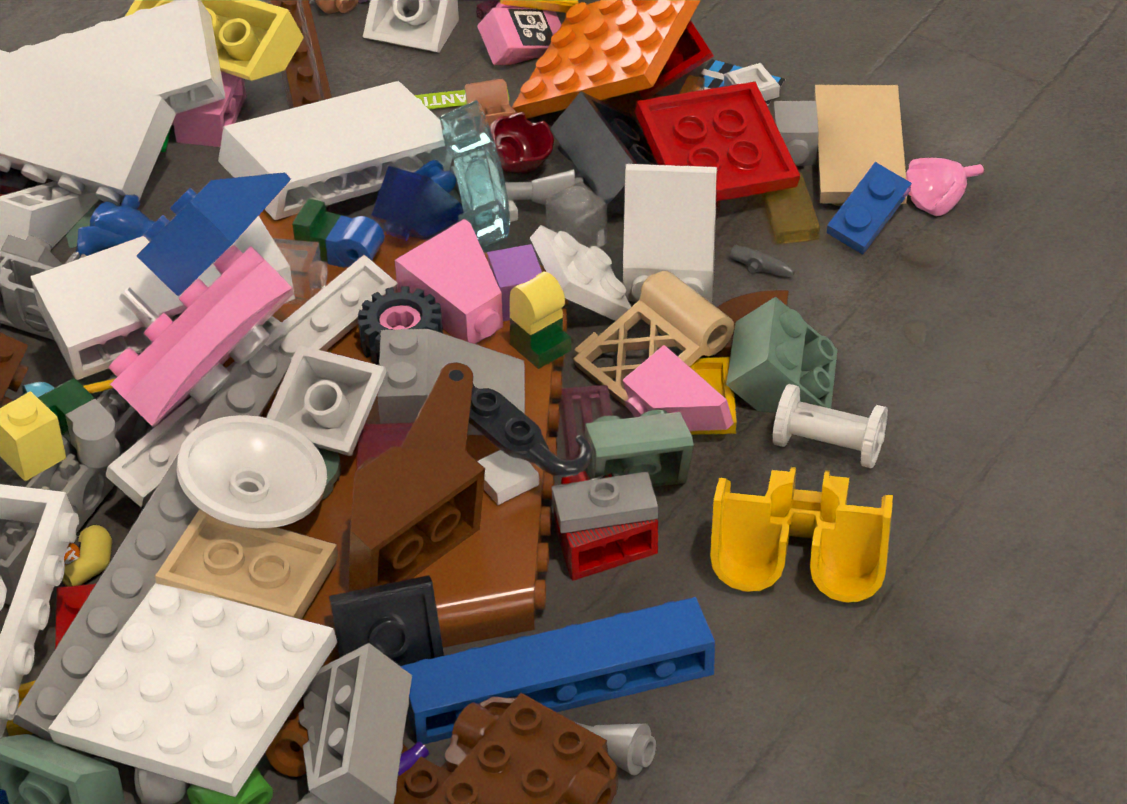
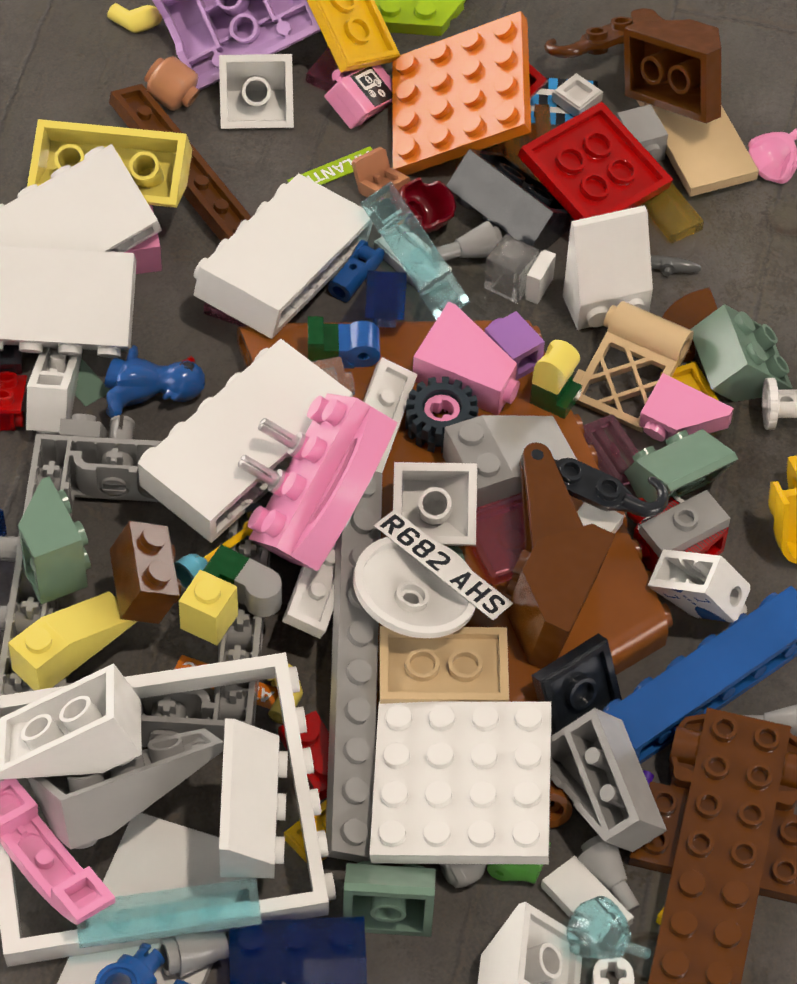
camera: 25 degrees left, 10 degrees up
blue slope [136,172,291,296] -> none
white plate [530,225,631,321] -> none
blue plate [826,162,912,255] -> none
none -> white sticker [373,509,513,620]
none -> white tile [525,250,556,304]
none -> reddish brown slope [544,8,721,124]
none -> white torso [647,549,750,623]

